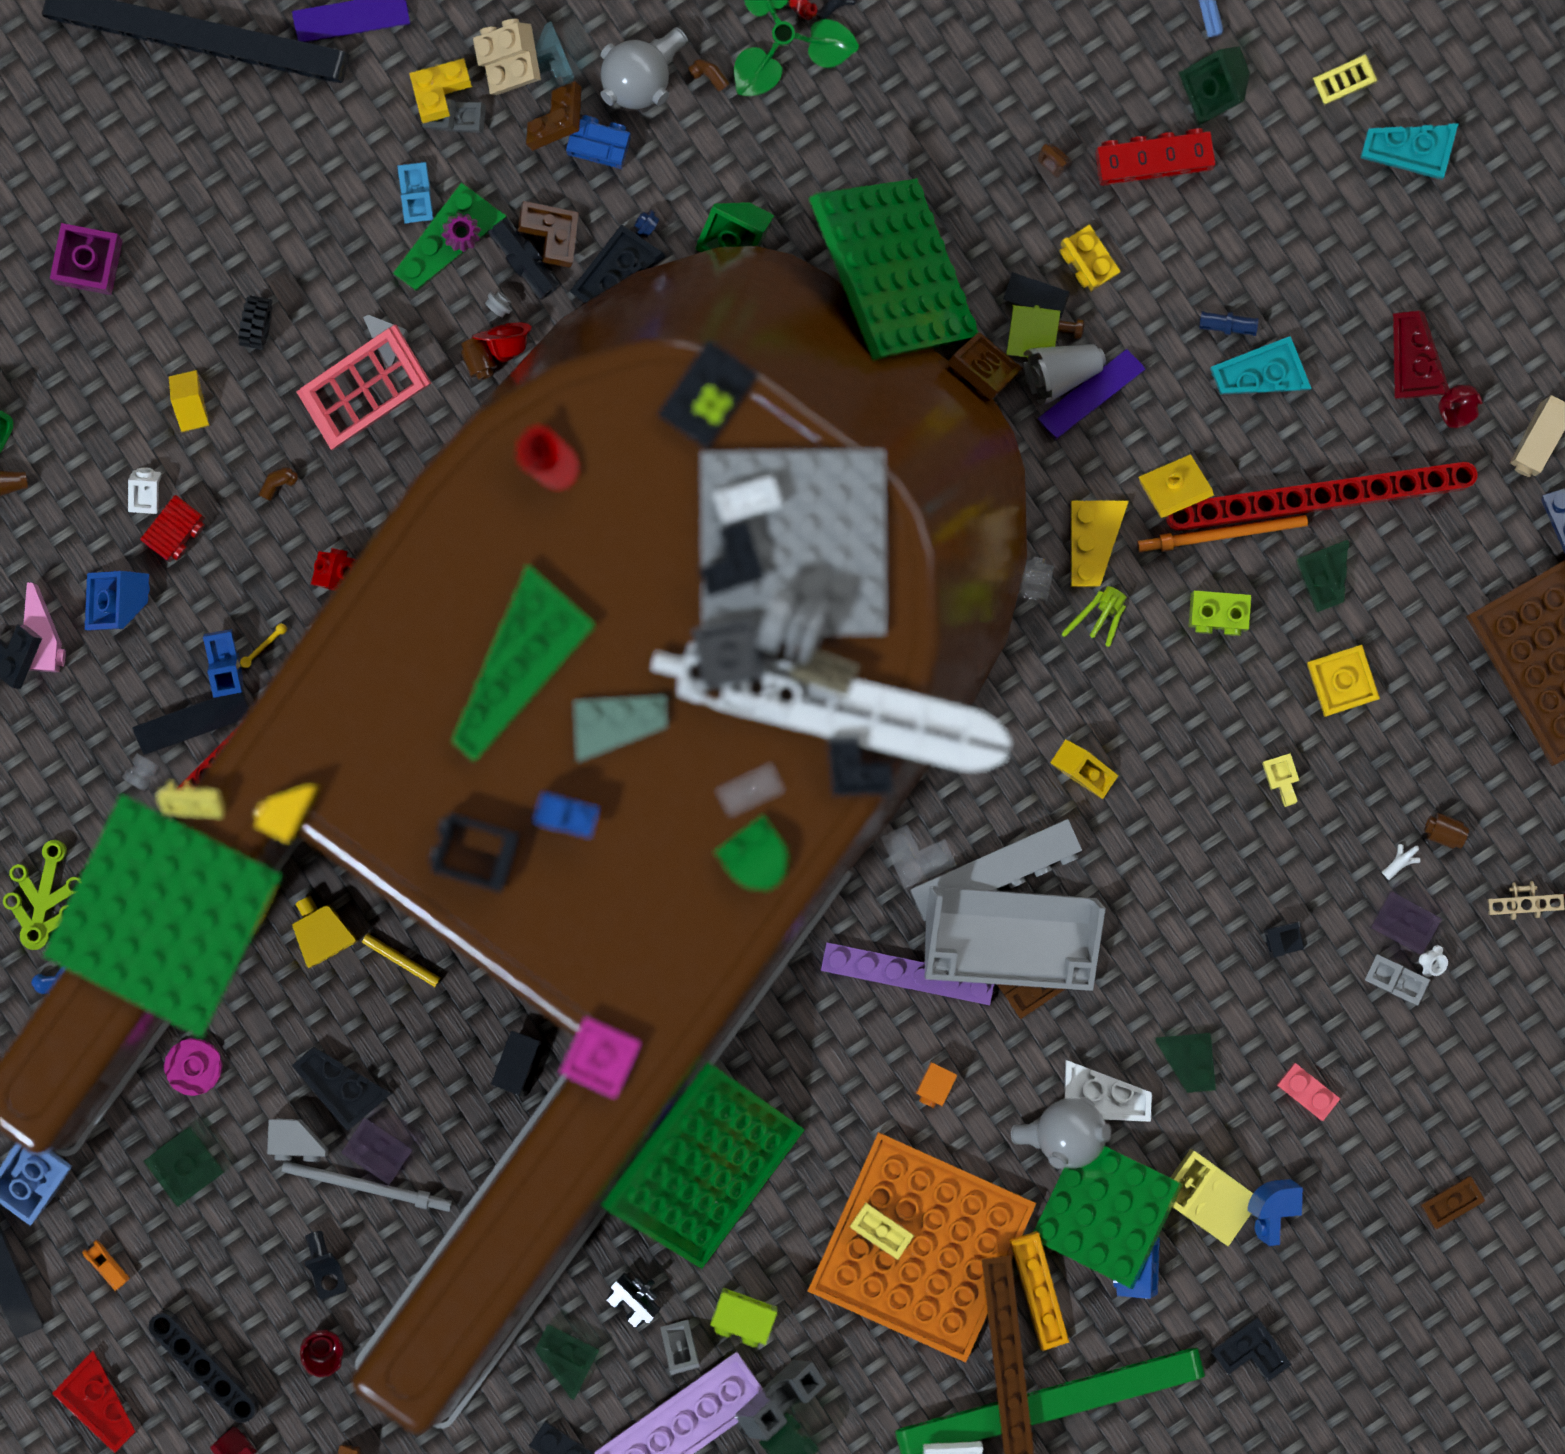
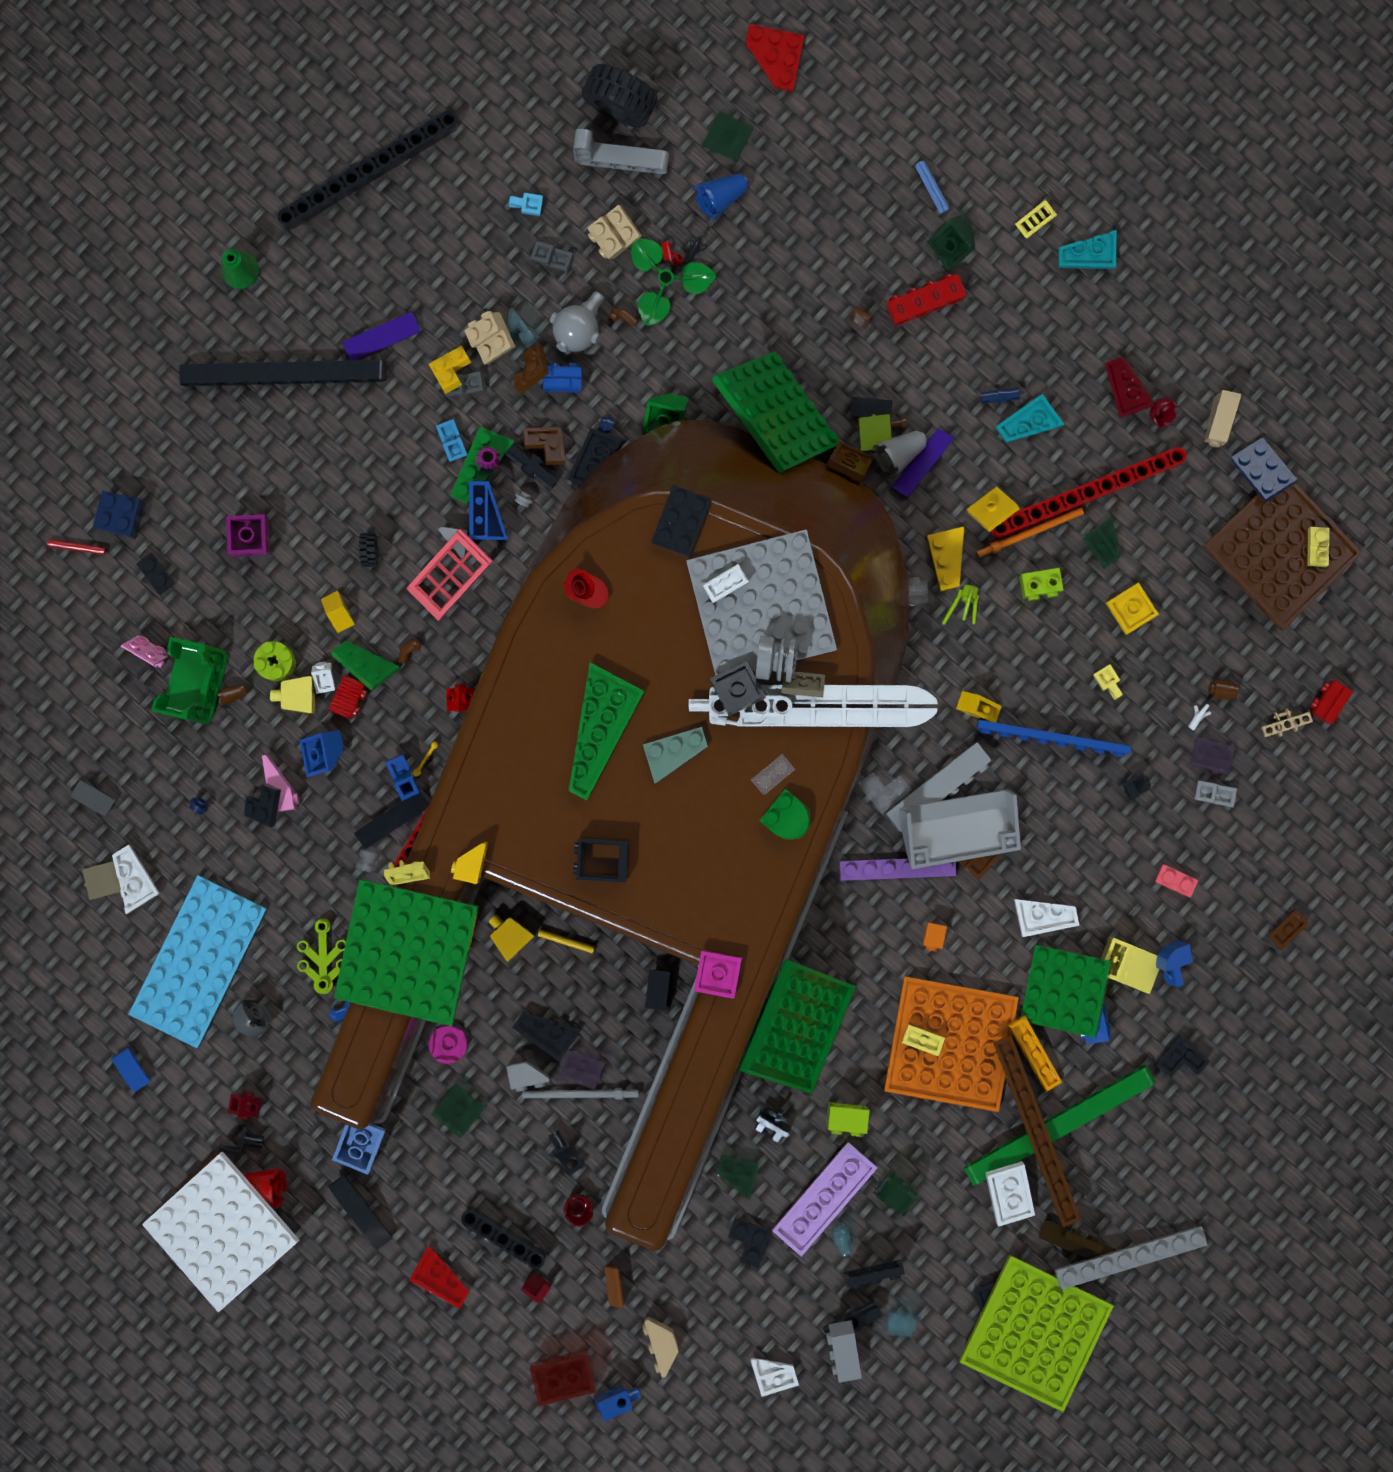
camera: 10 degrees left, 0 degrees up
orange bar [82,1240,130,1291] -> none
reddish brown brick [461,338,497,381] -> none
red piece [472,323,531,362] -> none
blue brick [533,791,599,838] -> none
light grey slope [660,1320,700,1375] -> none
lime plate [694,387,730,423] -> none
black plate [698,520,767,597] -> none
dark grey arch [735,1360,827,1440] -> none
black plate [828,735,894,796] -> none
light grey piece [1011,1098,1111,1169] -> none
yellow bracket [1060,224,1121,292] -> none
clear green wing [1154,1033,1216,1093] -> none
white plate [1419,945,1448,977] -> none
none -> lime brick [254,641,296,682]
none -> light yellow torso [270,676,315,714]
none -> green wing [331,641,400,691]
none -> blue wedge [469,481,508,540]
none -> blue plate [976,720,1131,757]

